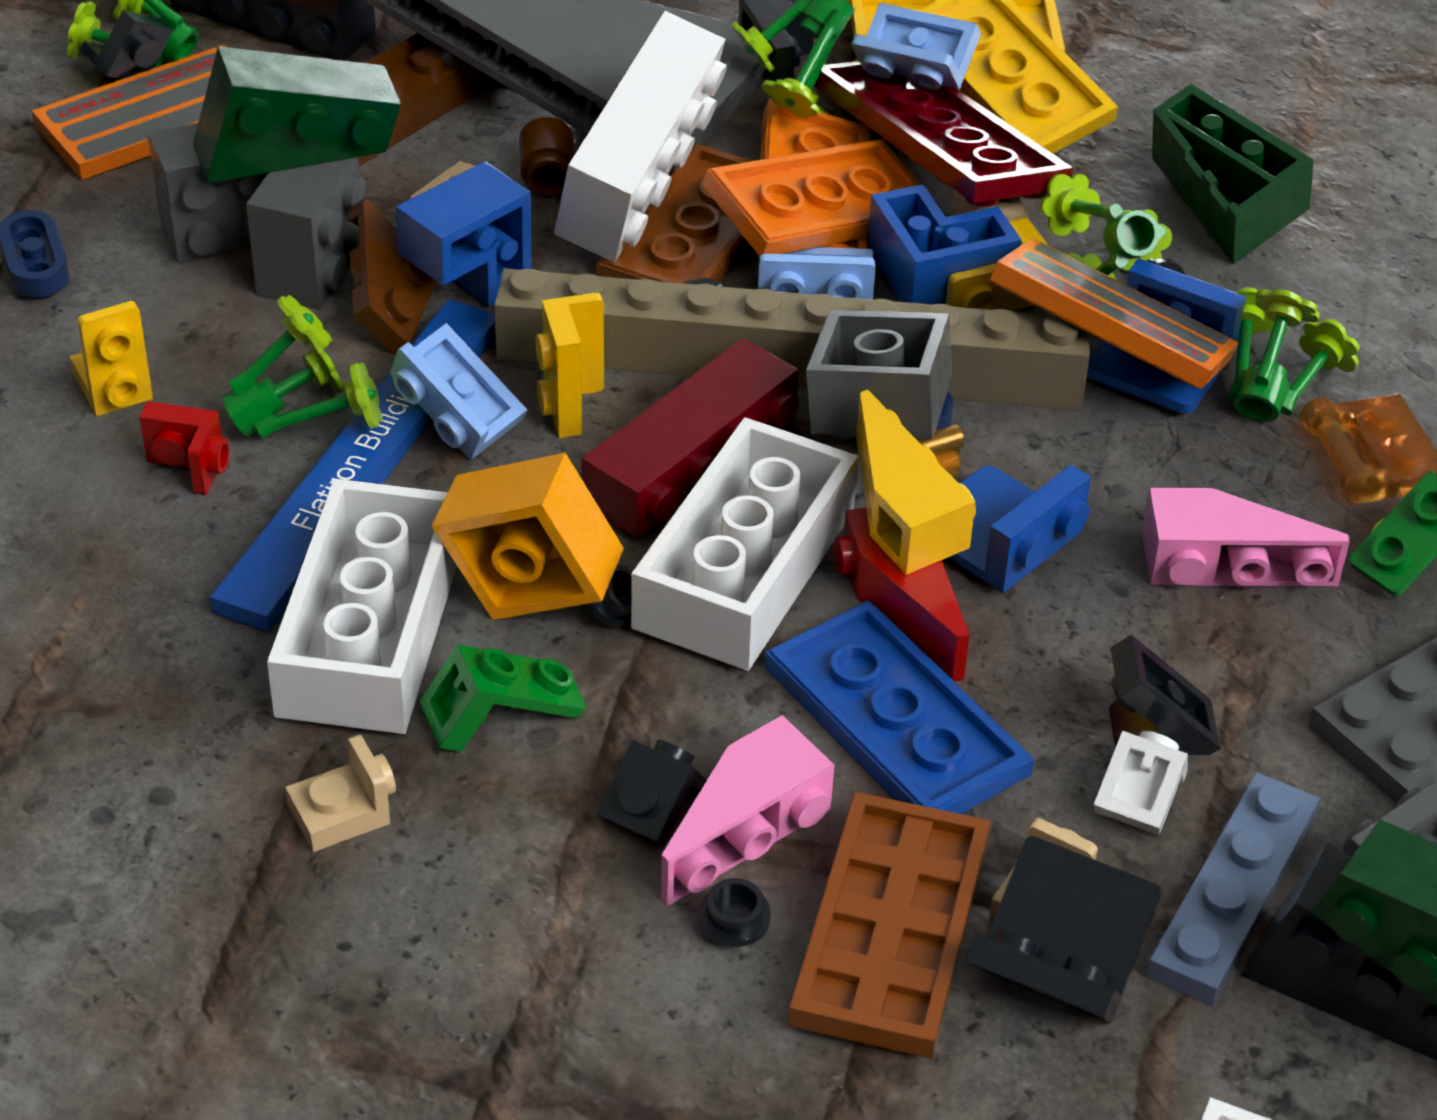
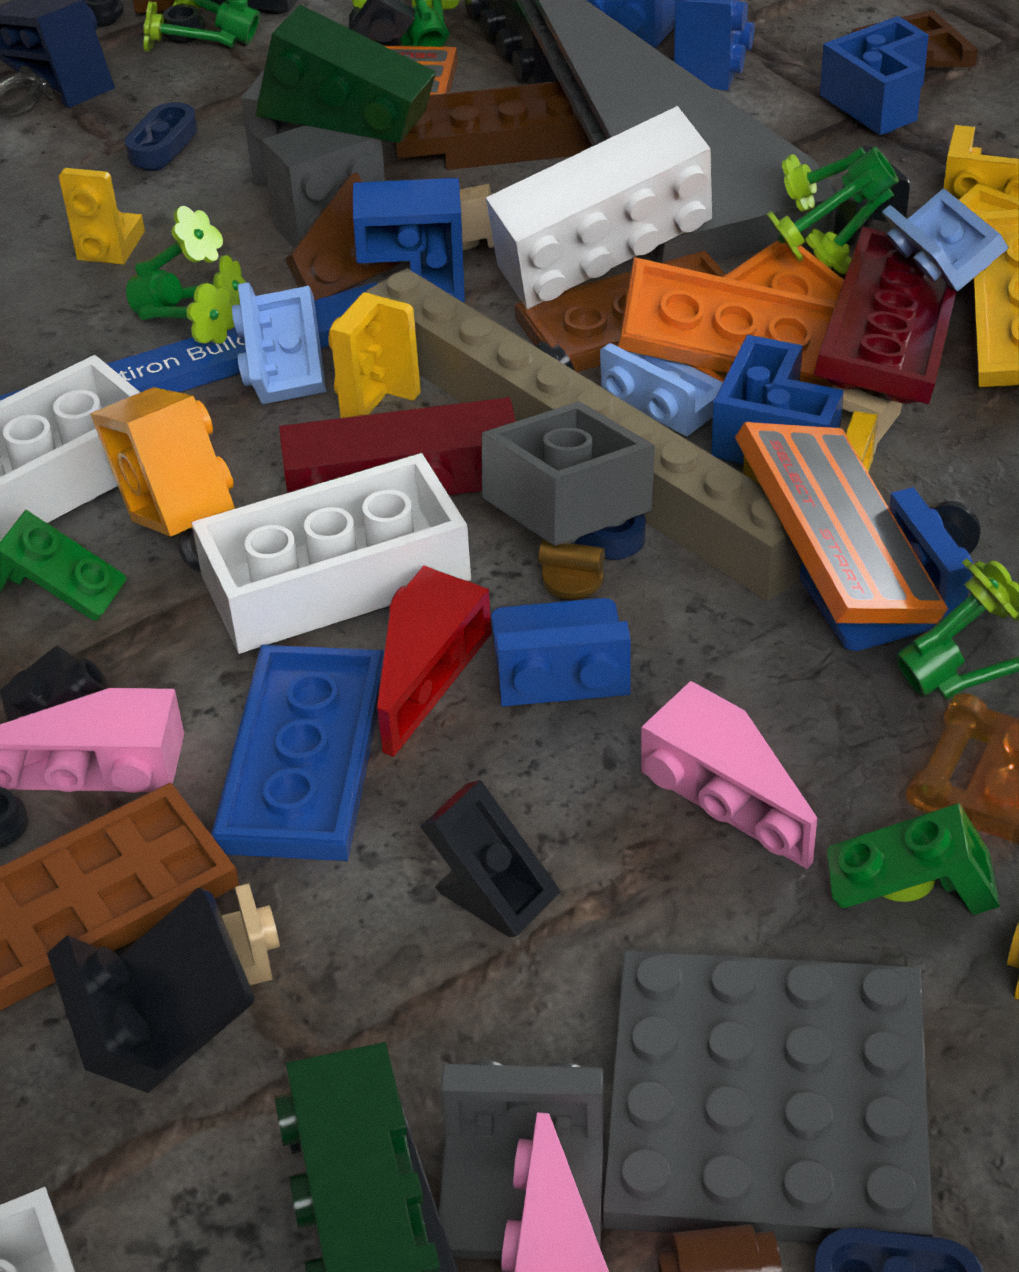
camera: 45 degrees right, 0 degrees up
red bracket [139,401,230,495] -> none
yellow slope [856,389,976,575] -> none
plant [1040,174,1172,280] -> none
white bracket [1094,731,1188,835] -> none
sand blue plate [1146,772,1321,1007] -> none

